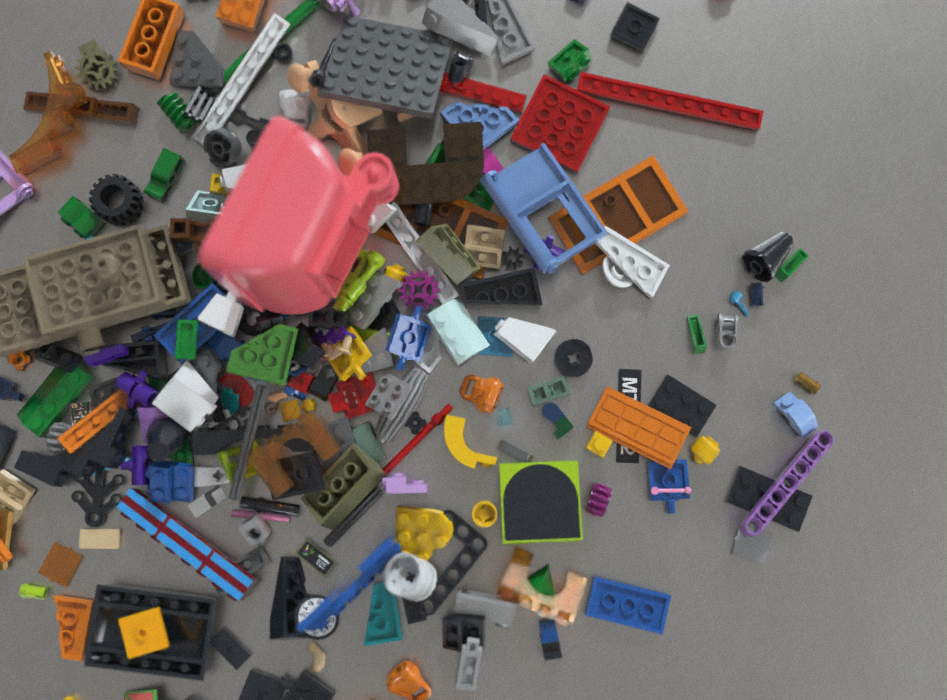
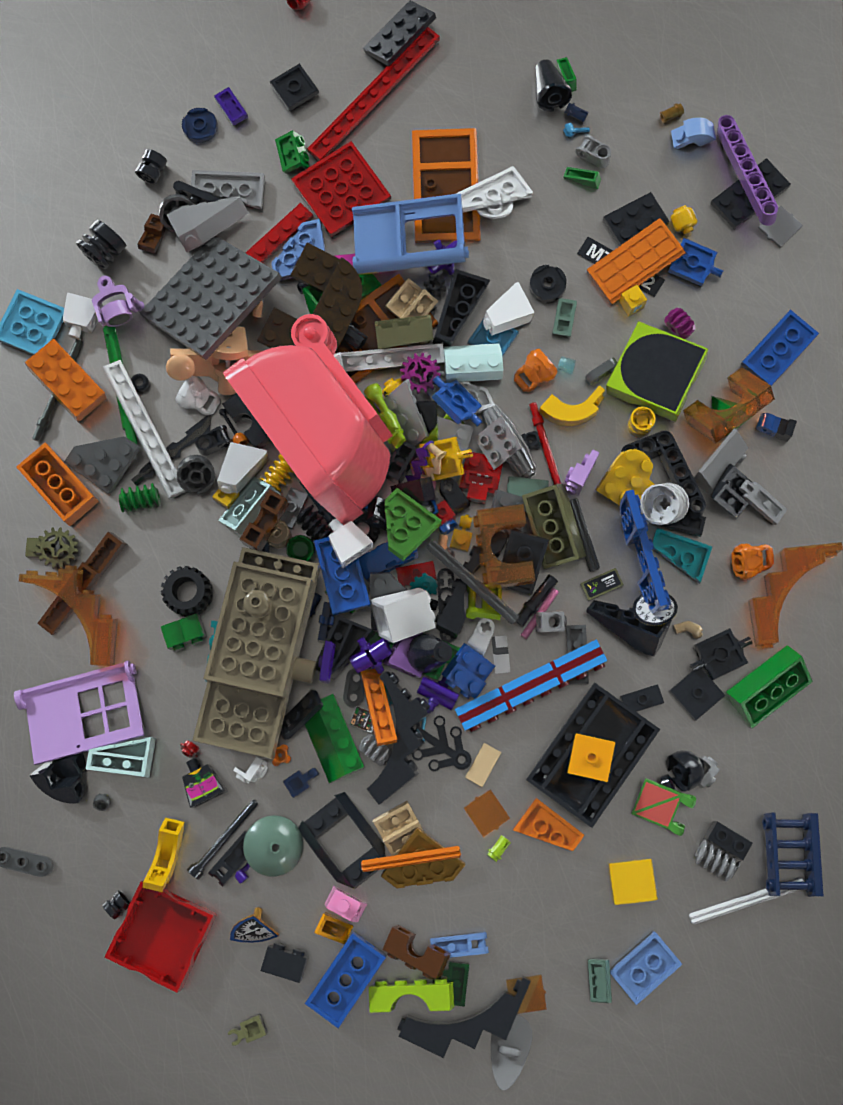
camera: 55 degrees left, 5 degrees down
green piece [143,148,185,202] -> none
green tile [175,320,199,360] -> none
tile [183,85,217,124] -> none
black piece [309,38,337,88] -> none
black piece [447,50,474,83] -> none
leg [541,402,574,440] -> none
bright pink hinge [650,487,692,495] -> none
none -> black plate [363,0,437,66]

